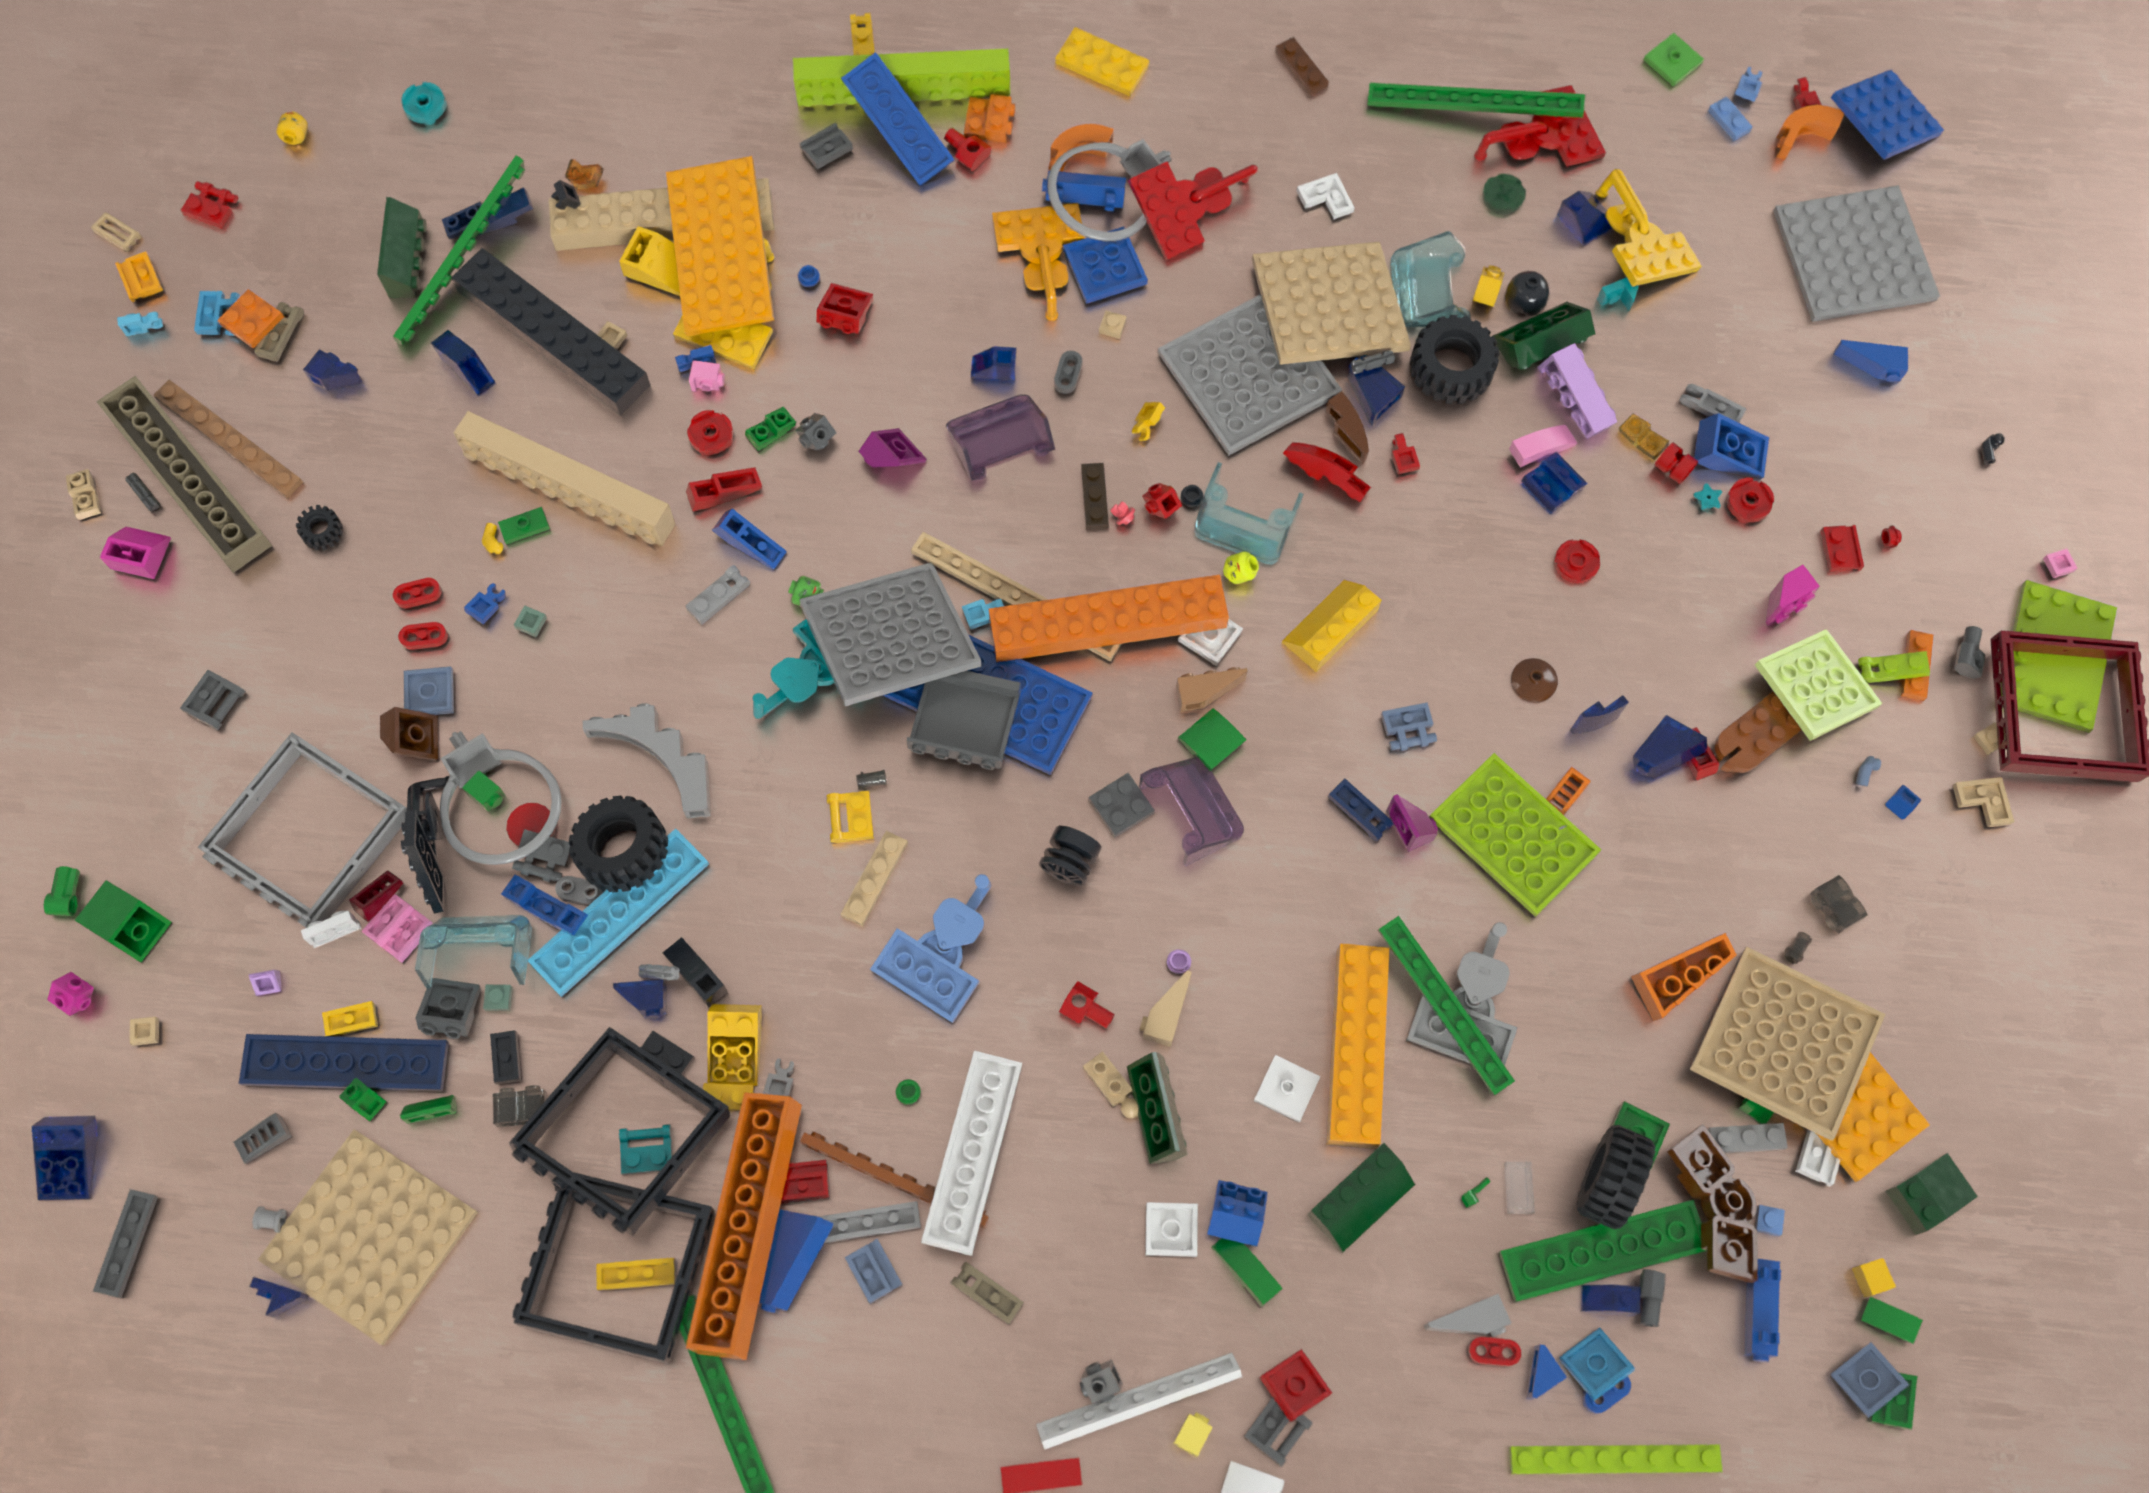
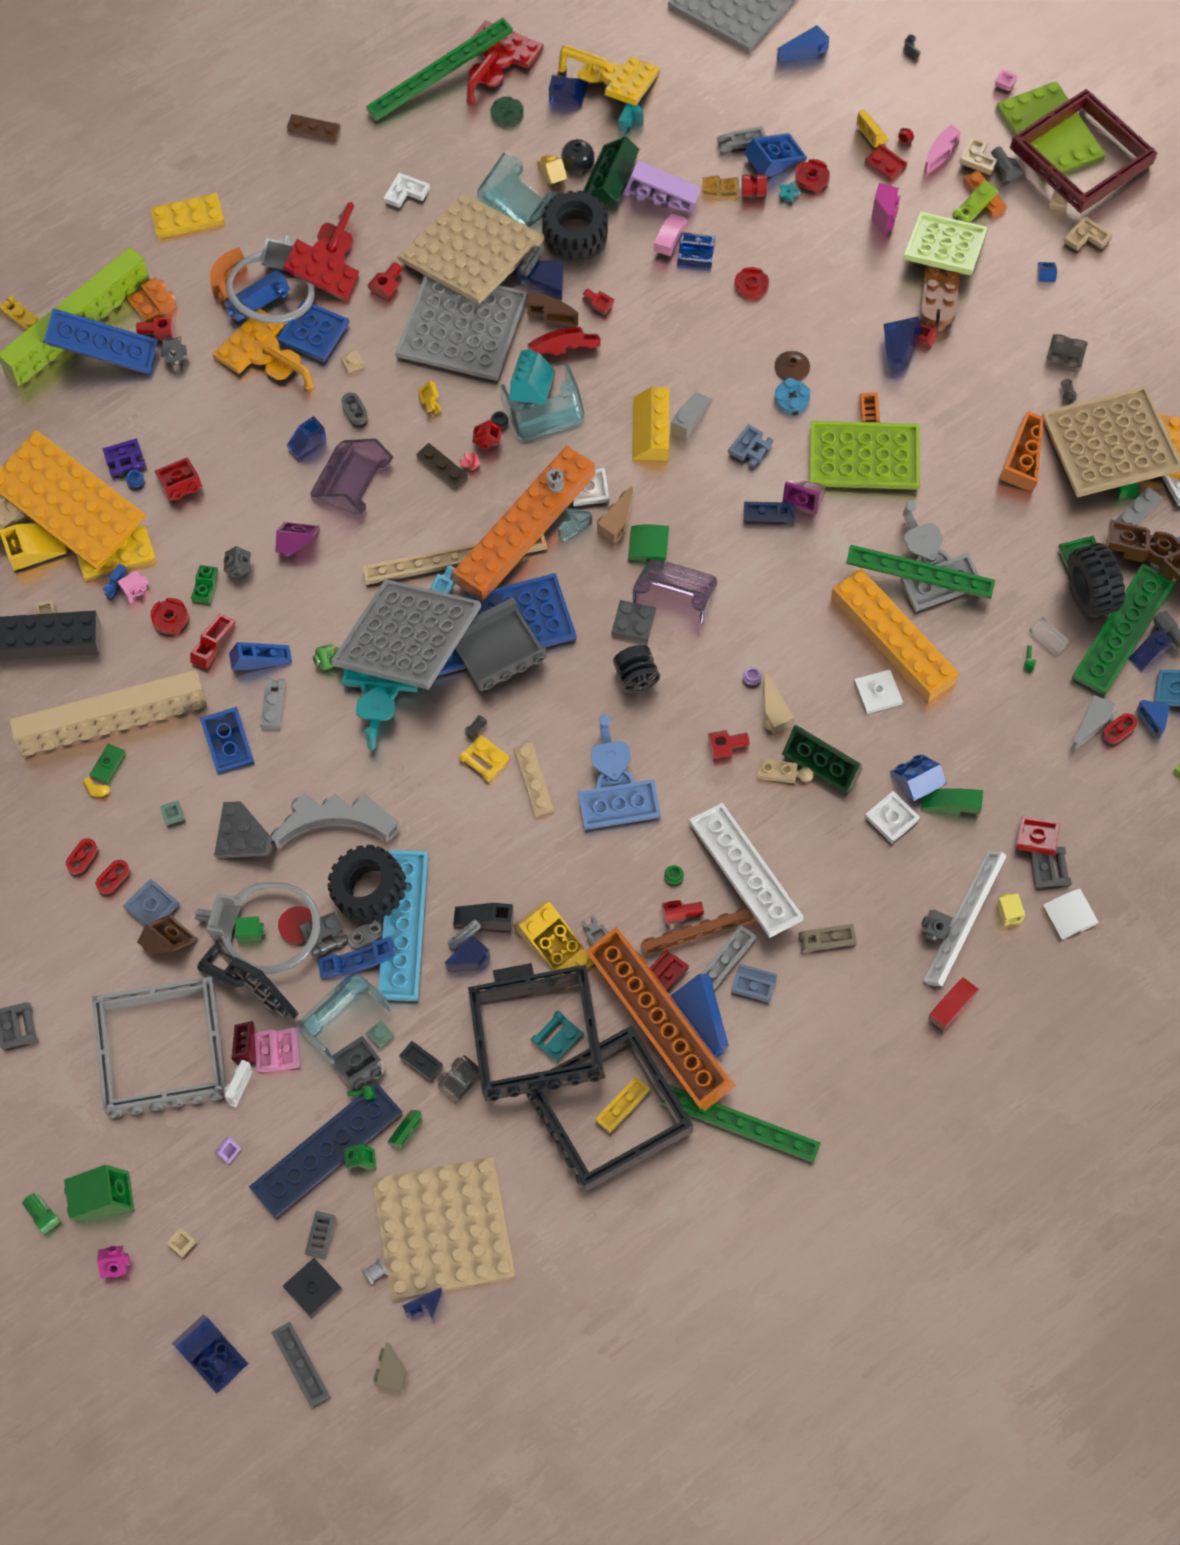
camera: 40 degrees left, 5 degrees down
yellow plate [322,1001,378,1037] -> none
blue plate [464,583,506,624] -> none
dark grey plate [799,122,853,170] -> none
neon yellow head [1223,551,1259,584] -> none
dark green slope [1307,1143,1416,1253] -> none
clear blue slope [1570,695,1629,734] -> none
sand blue arm [1855,756,1881,787] -> none
none -> dark purple plate [102,438,146,477]
none -> dark grey brick [160,336,187,365]
none -> blue slope [200,707,254,773]
none -> dark grey plate [214,801,272,858]
none -> black plate [283,1258,342,1318]
none -> green hand [347,1086,376,1100]
none -> red piece [367,262,403,300]
none -> dark tan slope [373,1343,407,1394]
none -> teal slope [509,349,555,404]
none -> light grey bush [547,469,564,493]
none -> clear light blue slope [558,508,592,542]
none -> red piece [661,899,704,925]
none -> light grey slope [671,392,712,441]
none -> dark azure plate [775,378,810,413]
none -> yellow bracket [856,109,889,148]
none -> bright pink slope [924,124,961,174]
none -> tan plate [959,137,998,175]

